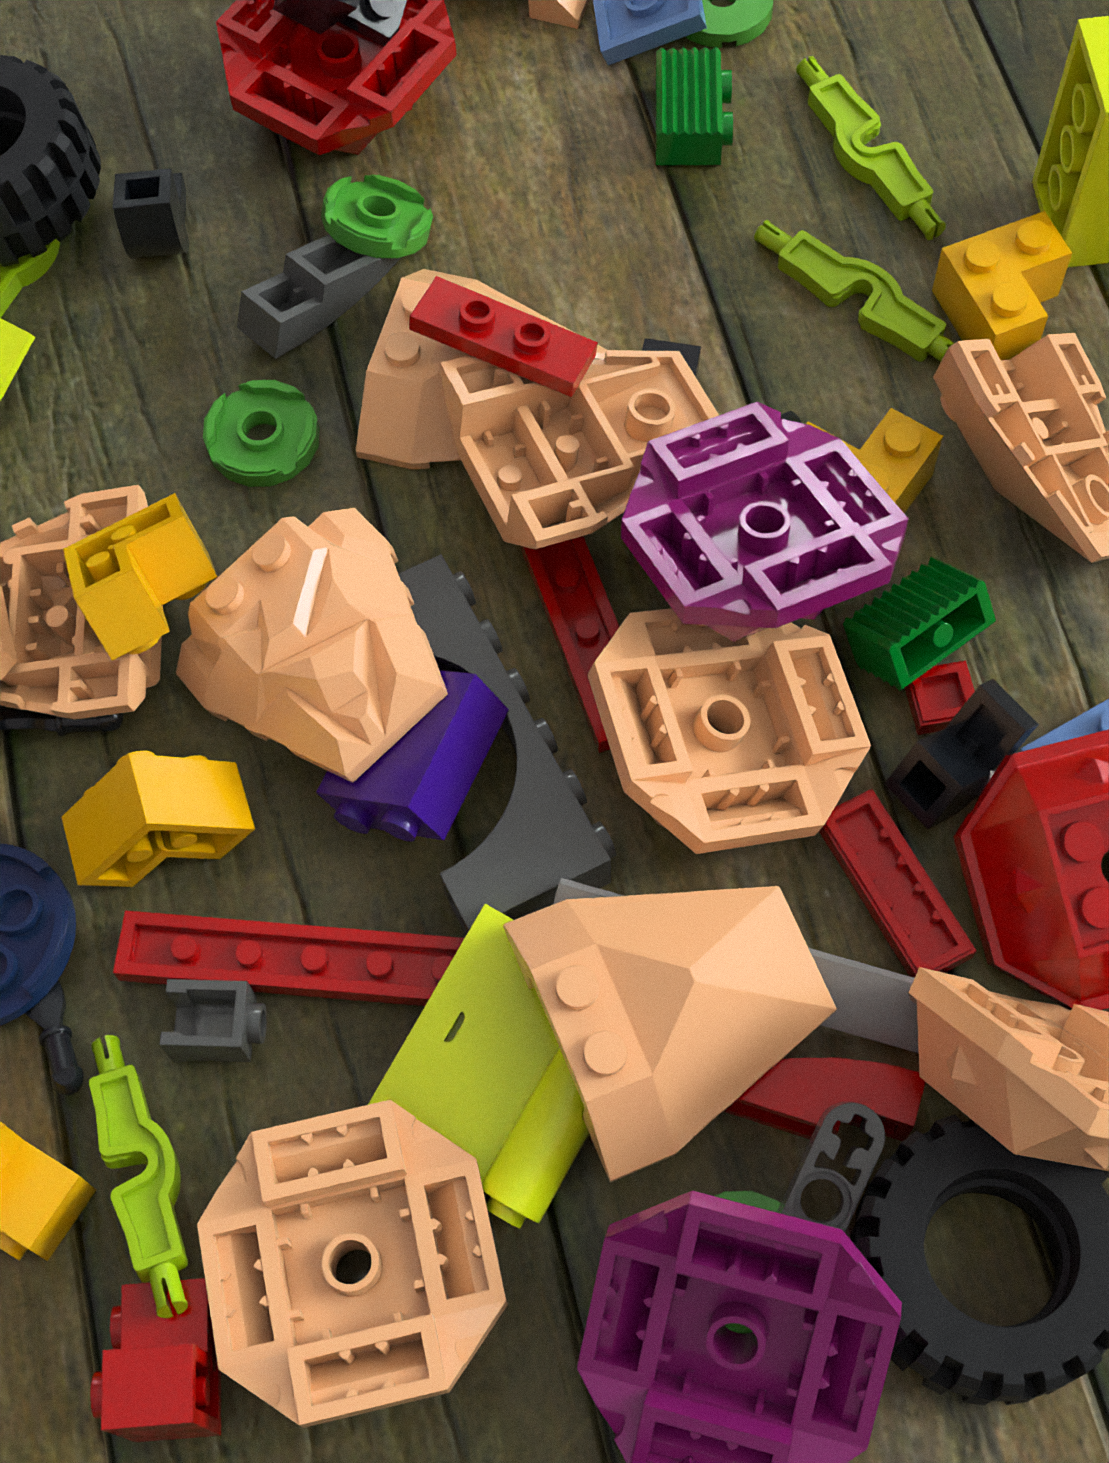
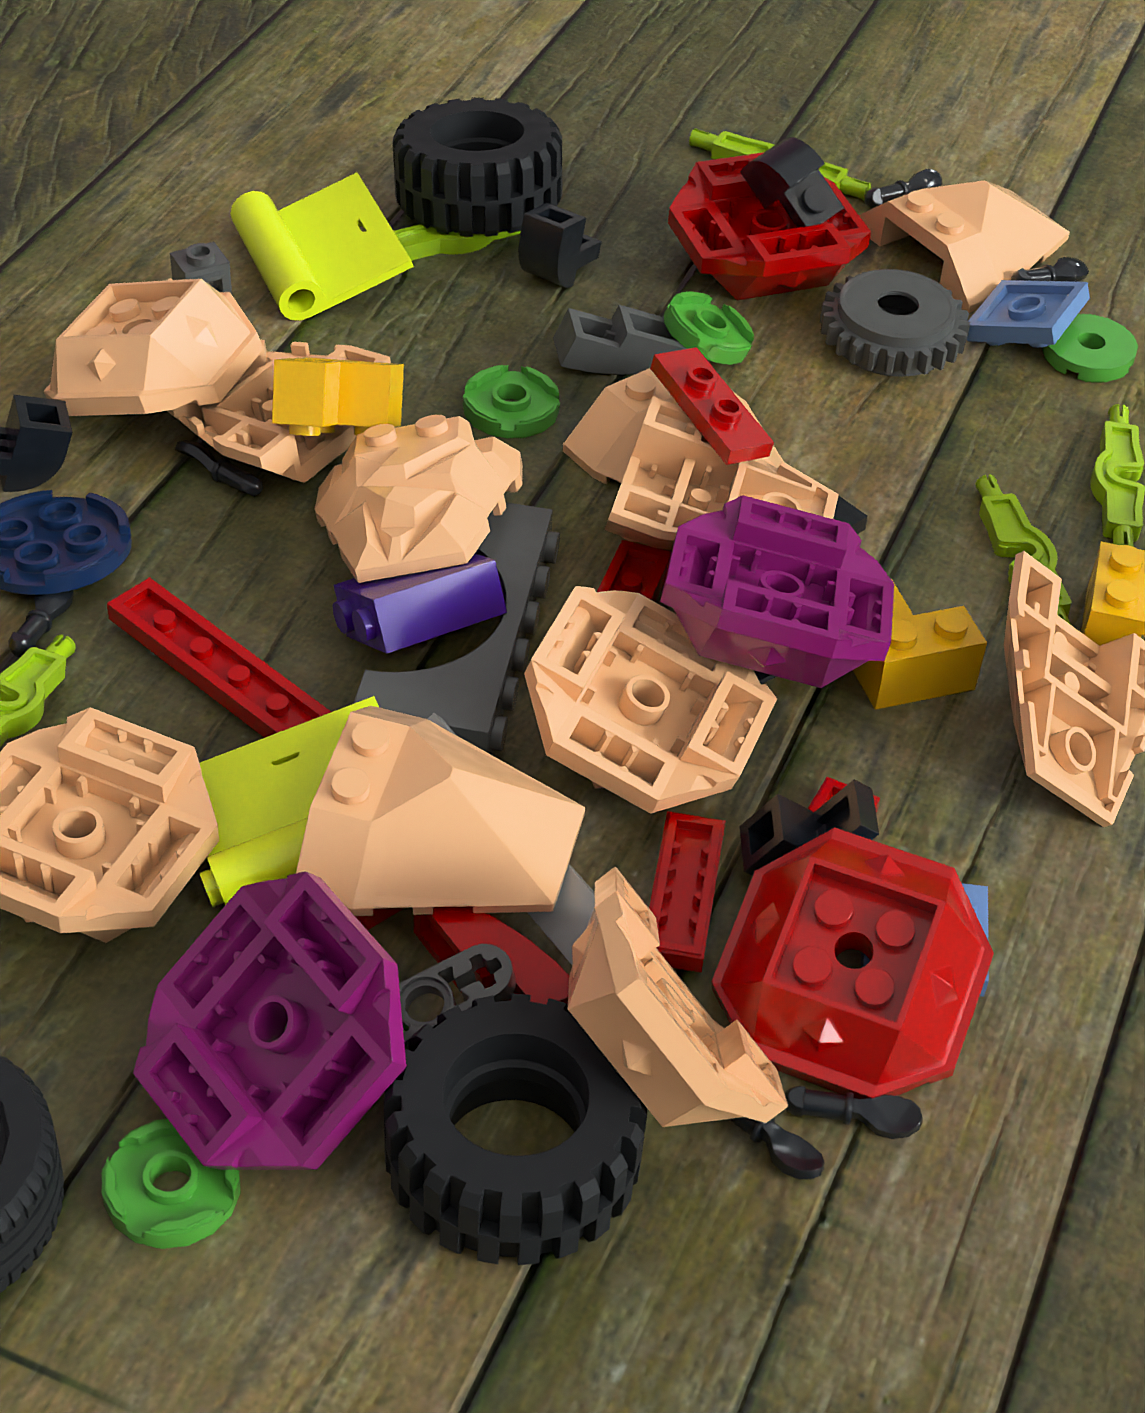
camera: 30 degrees right, 20 degrees down
yellow brick [61,751,255,887] -> none
dark grey window [159,979,267,1063] -> none
green brick [656,47,733,165] -> none
green brick [843,557,996,692] -> none
none -> dark grey gear [820,269,970,377]

